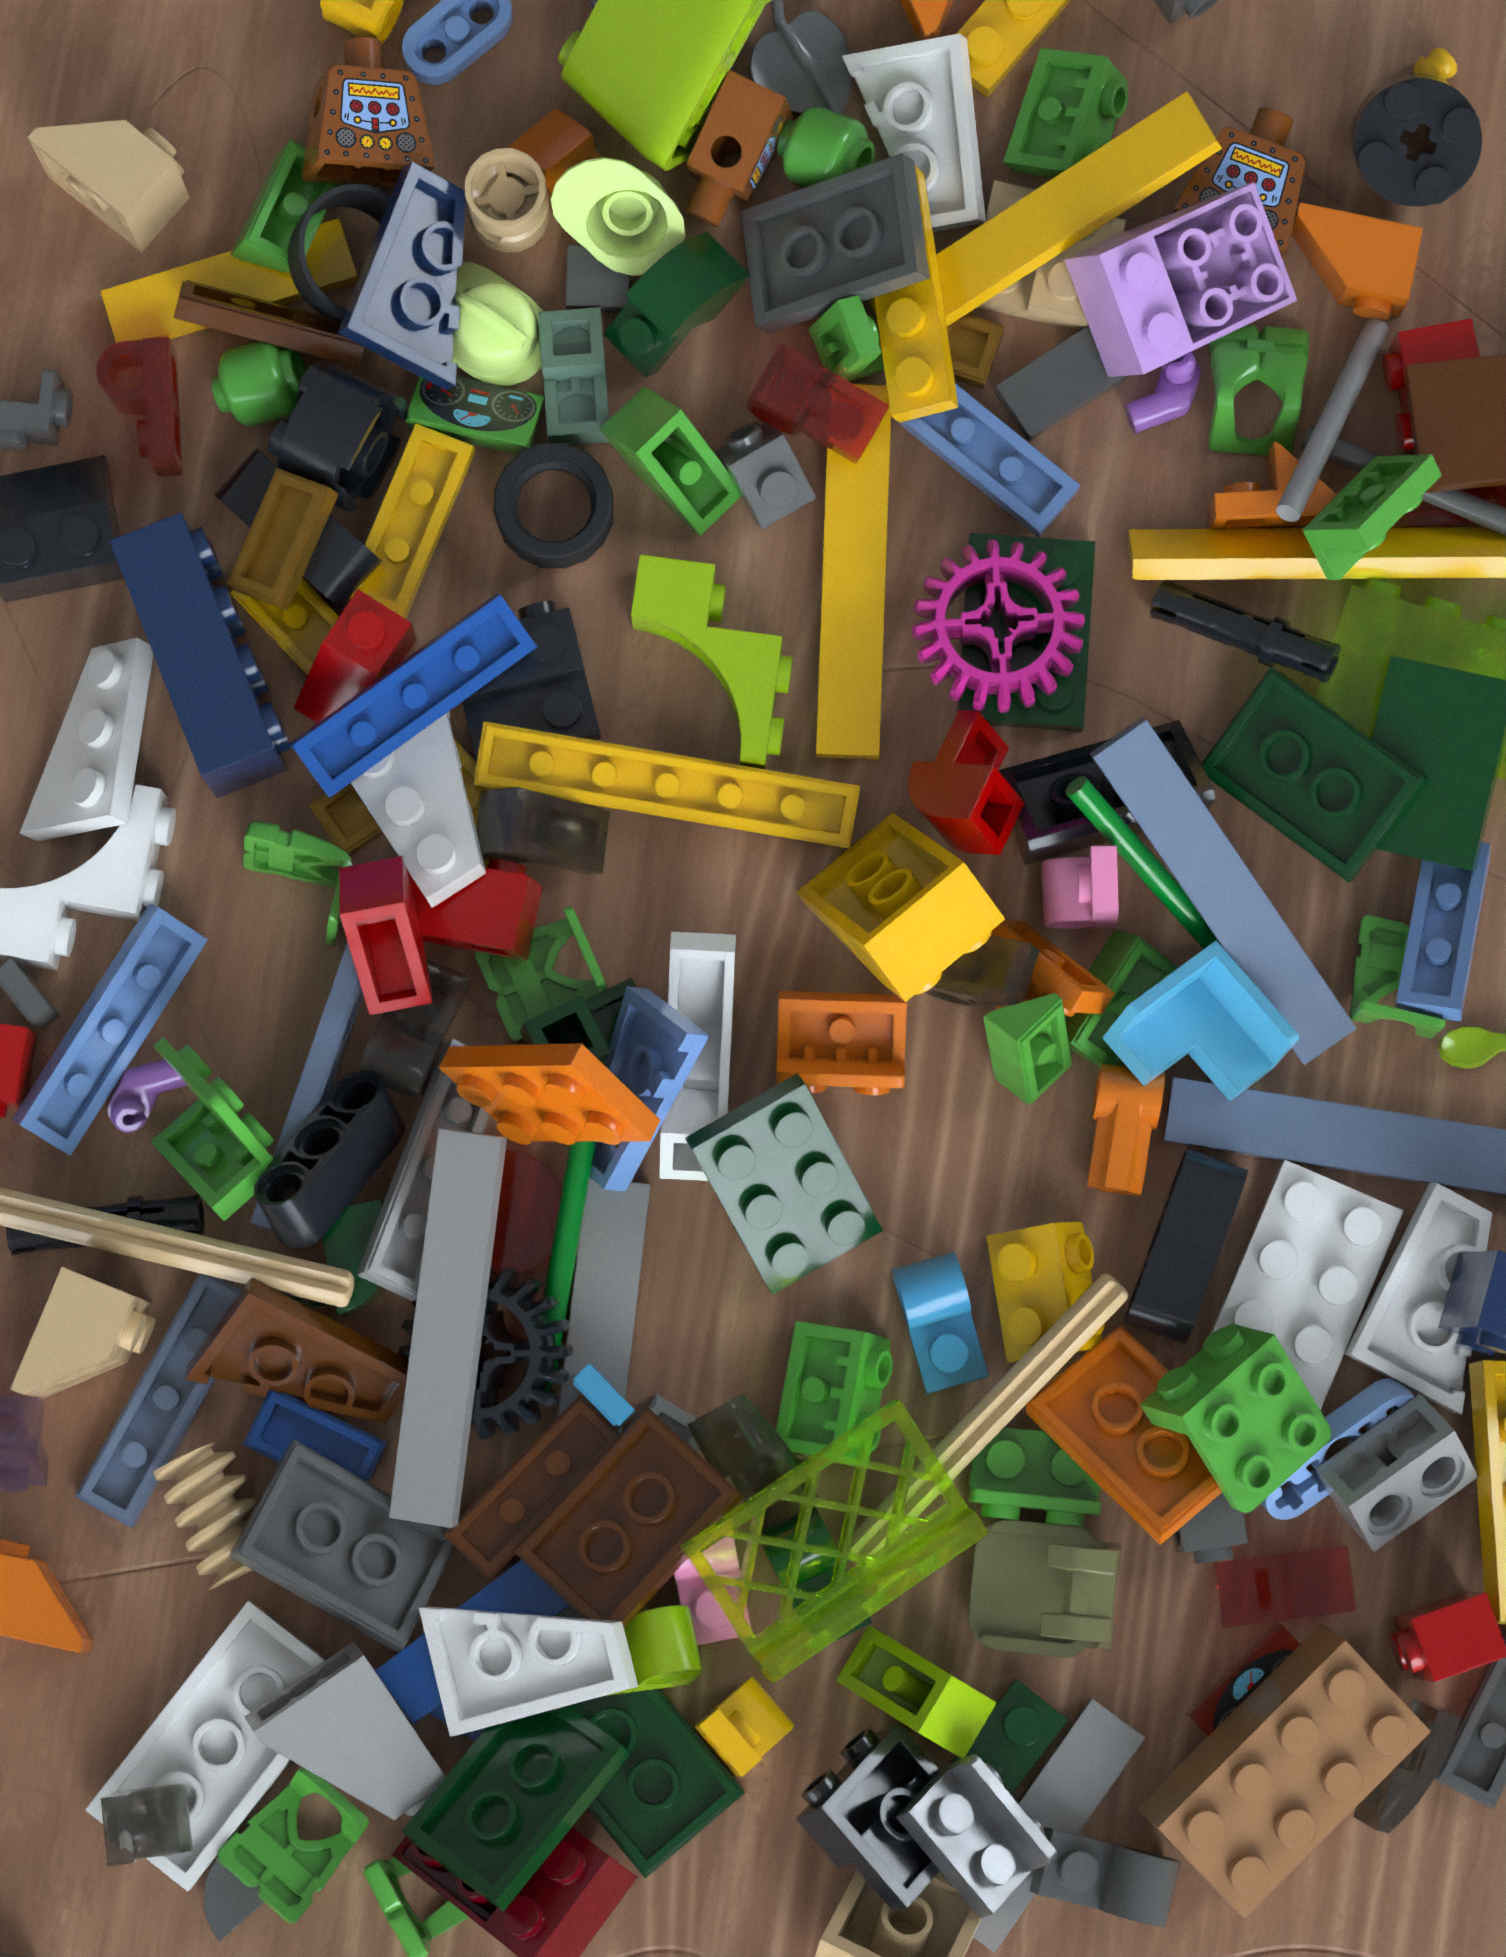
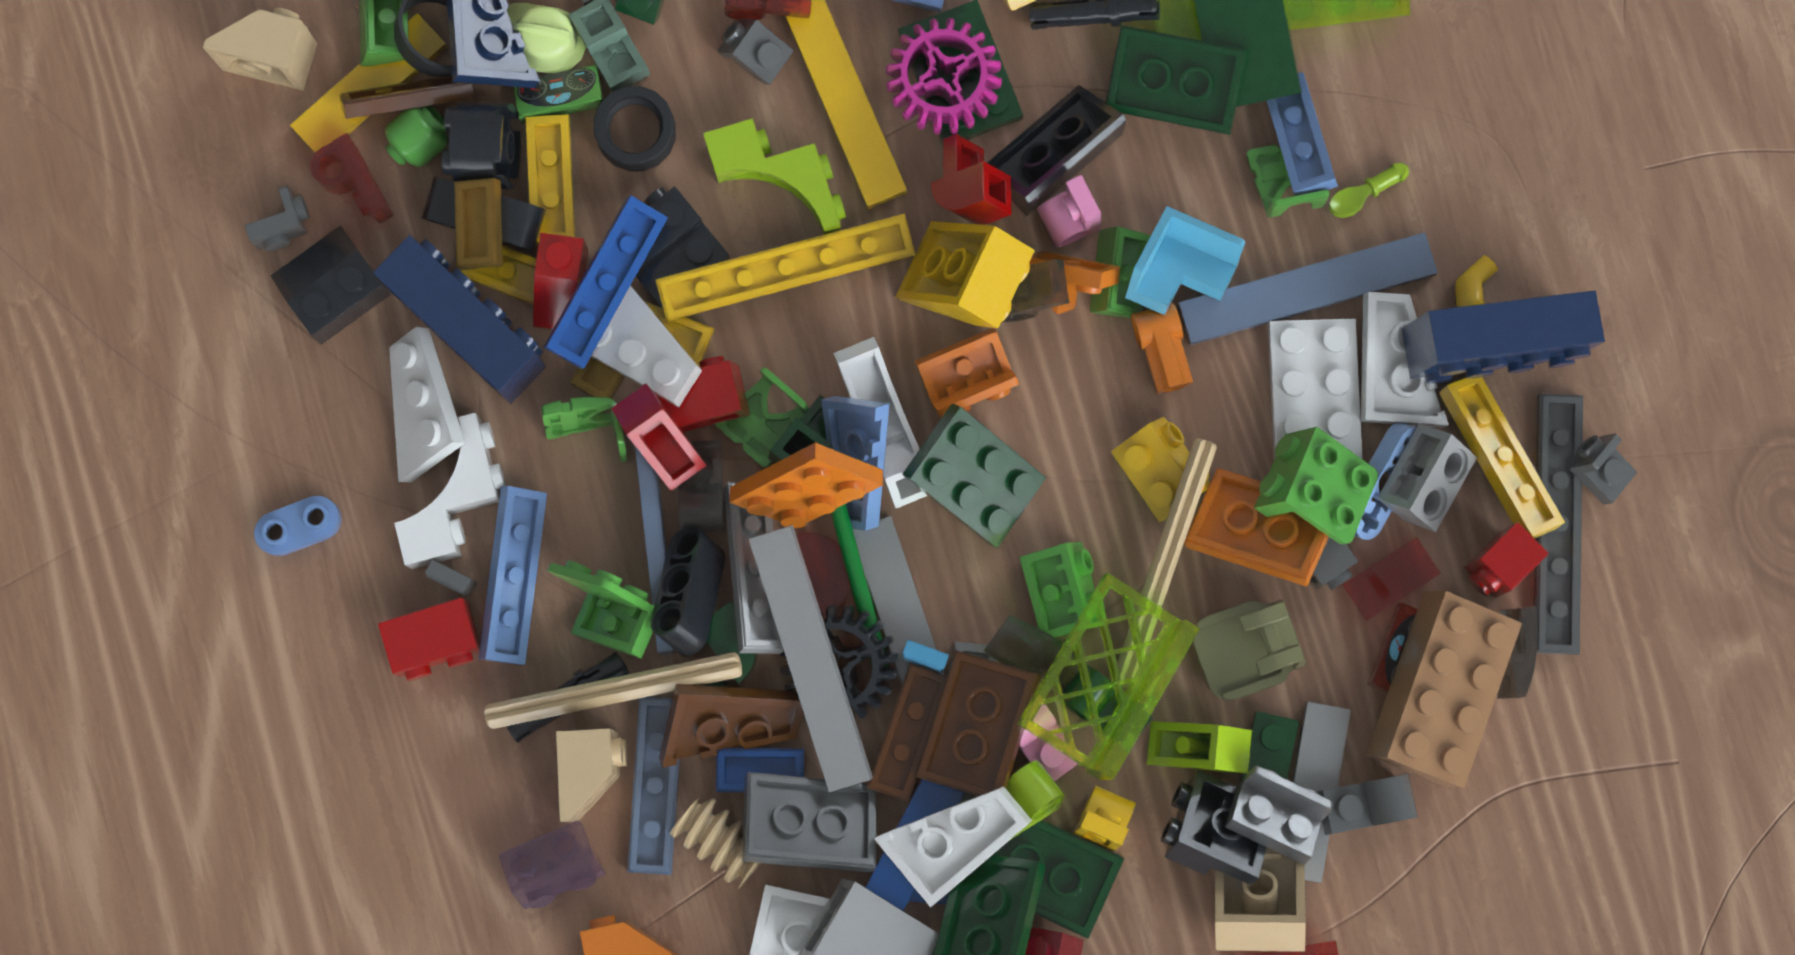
camera: 25 degrees left, 0 degrees up
medium lavender arm [108,1059,187,1133] -> none
clear smoke plate [476,787,610,874] -> none
bright green slope [599,386,741,536] -> none
dark azure plate [891,1252,989,1395] -> none
bright green bracket [967,1427,1101,1527] -> none
bright green slope [983,993,1072,1105] -> none
green bar [1065,776,1220,950] -> none
sand blue tile [1090,716,1357,1065] -> none
black beam [1124,1147,1248,1344] -> none

